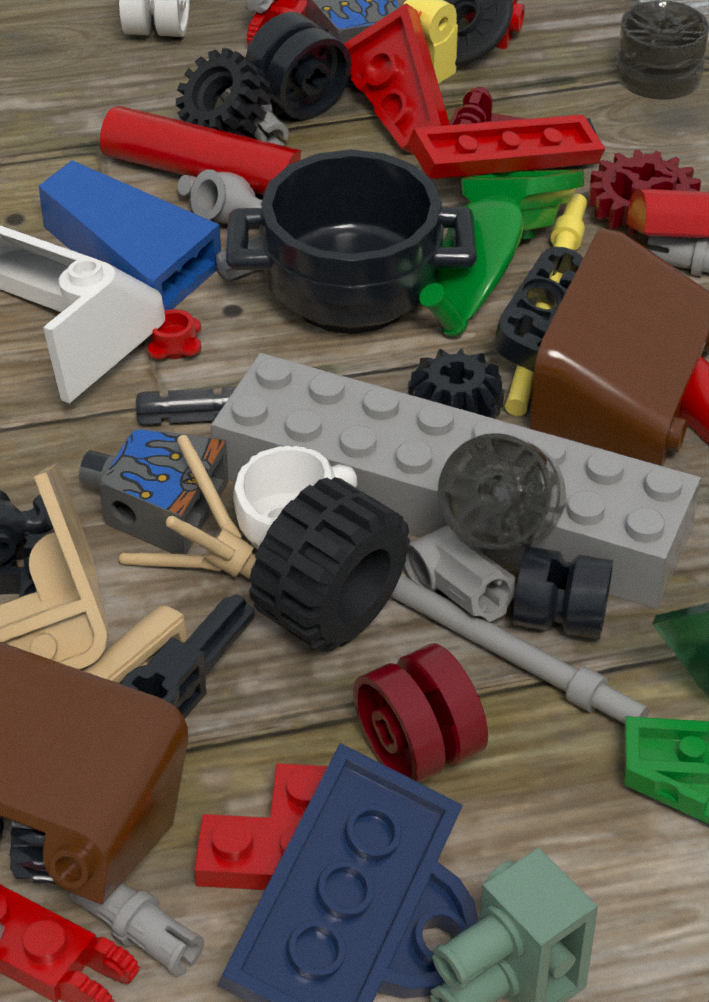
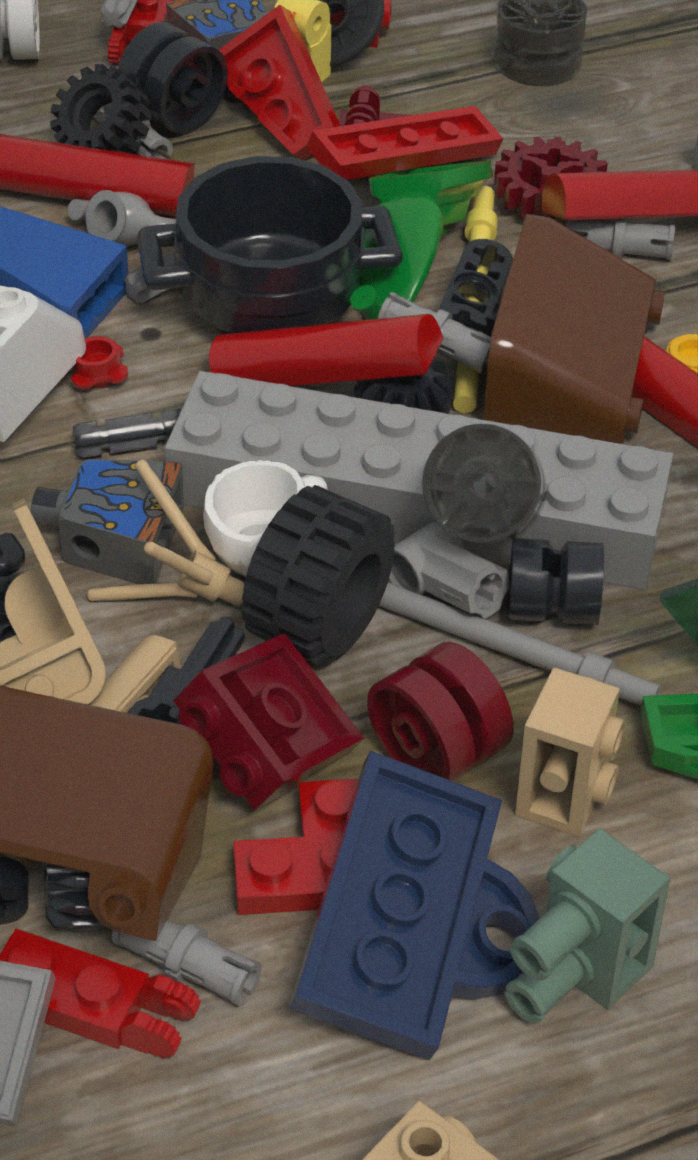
camera: 10 degrees left, 0 degrees up
none -> dark red plate [173,633,365,811]
none -> red brick [209,314,444,386]
none -> light grey pin [377,292,492,374]
none -> tan brick [515,667,626,837]

